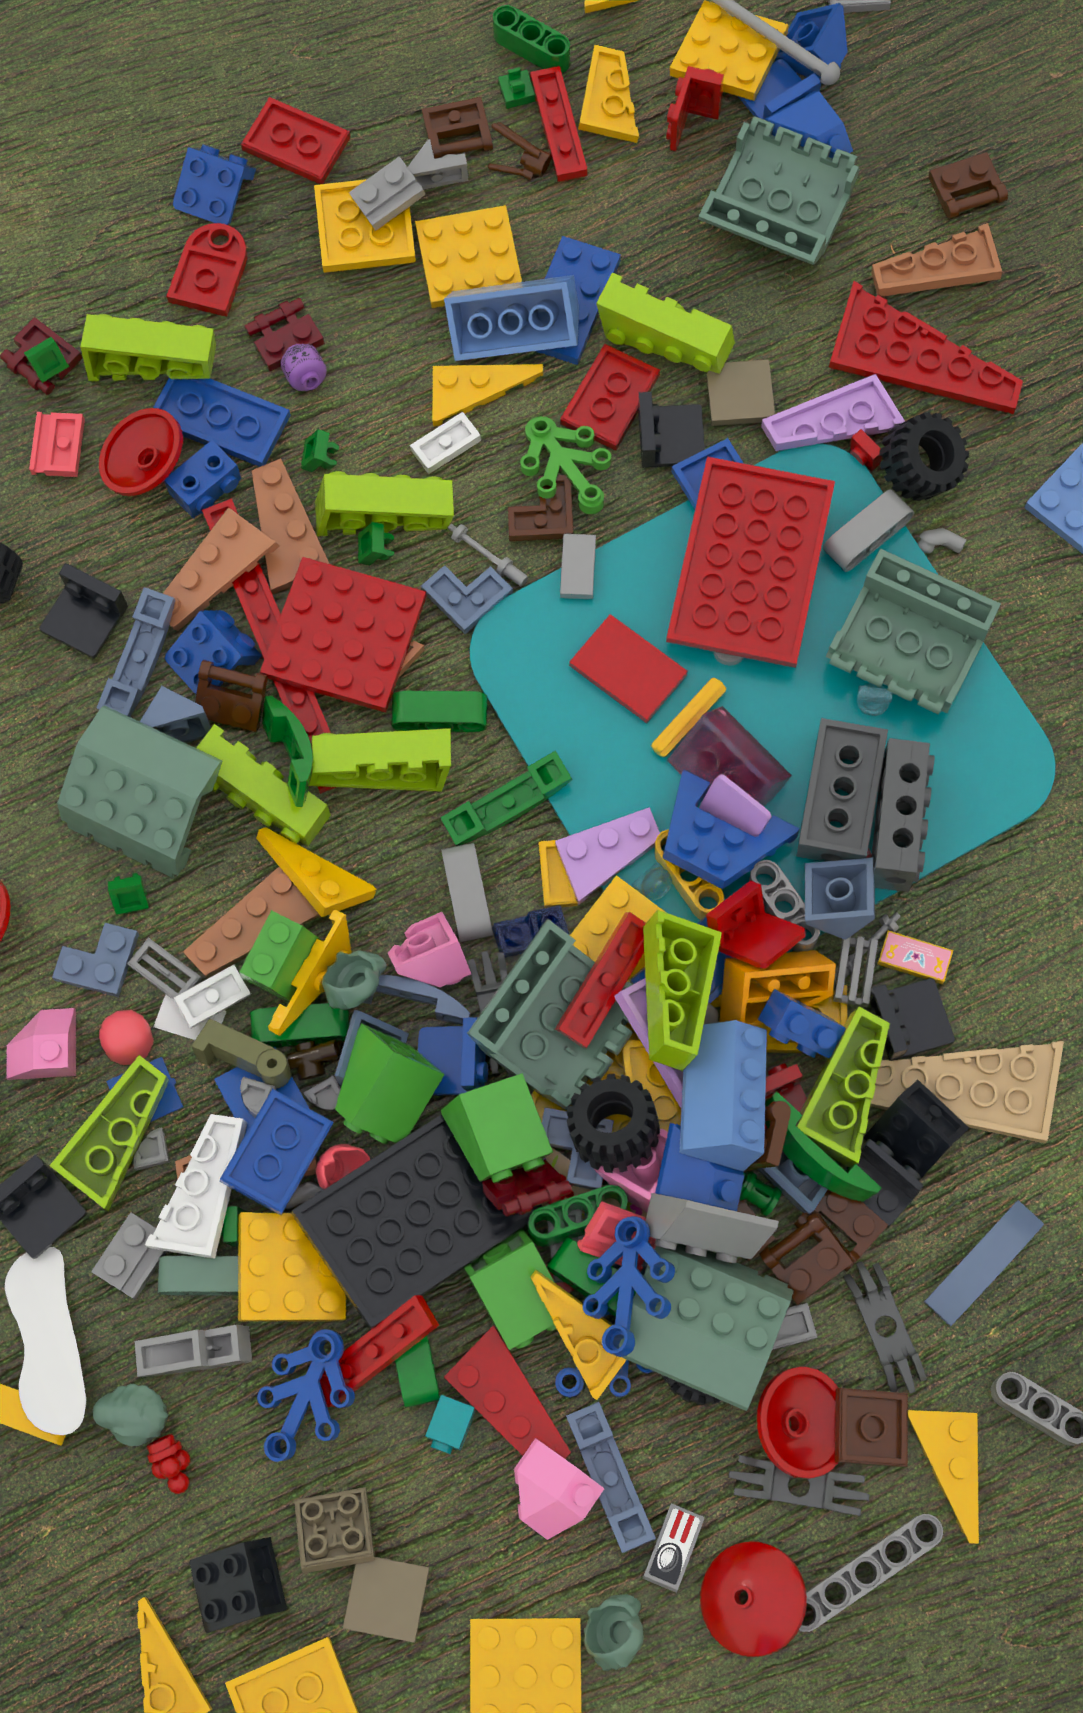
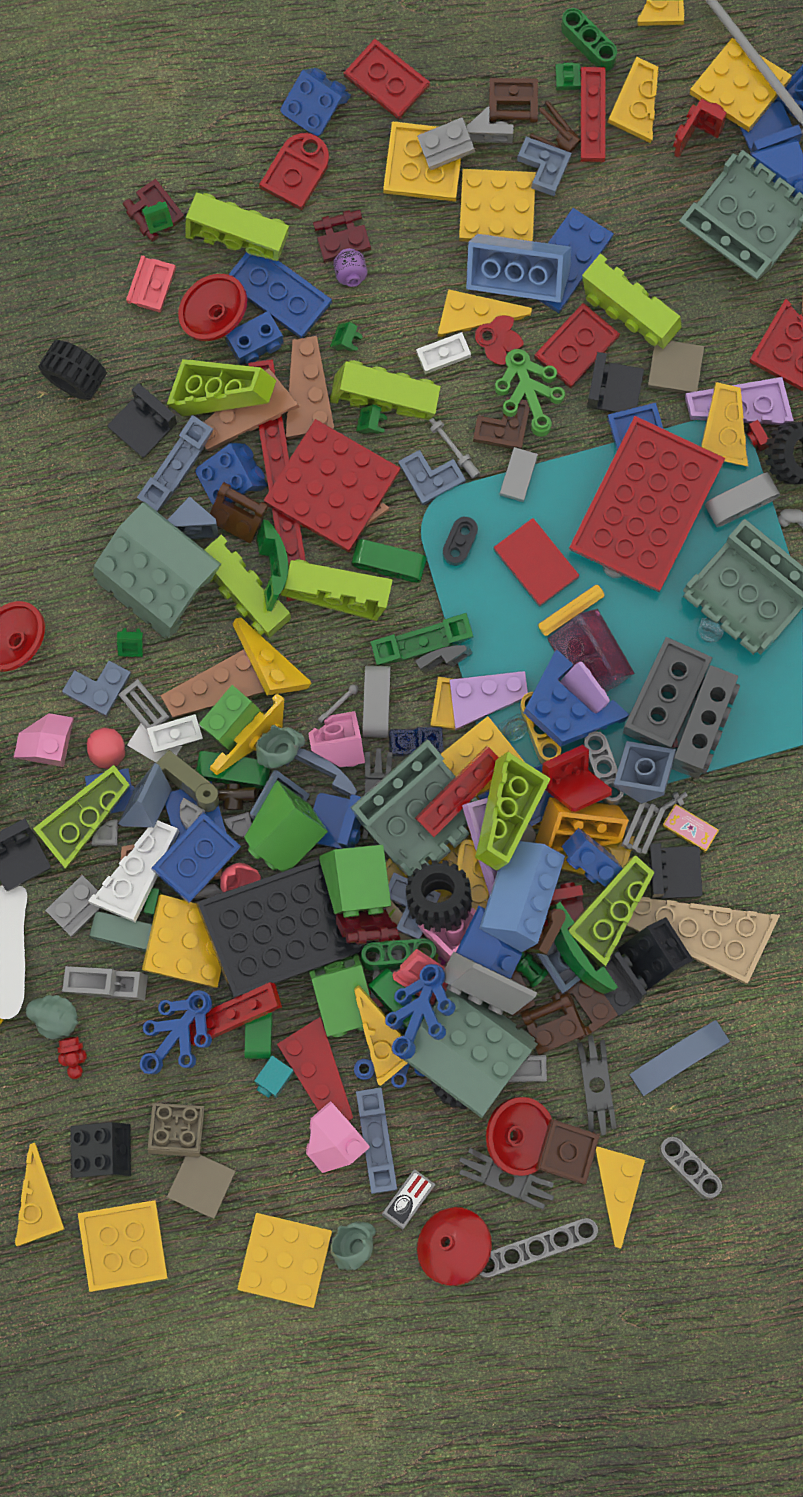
camera: 10 degrees right, 5 degrees up
none -> sand blue slope [118,763,172,828]
none -> lime wedge [167,359,277,417]
none -> light grey hinge [318,684,359,724]
none -> dark grey slope [415,645,473,673]
none -> black plate [443,517,478,566]
none -> red plate [475,315,524,365]
none -> sand blue plate [517,137,572,196]
none -> yellow wing [701,382,748,466]

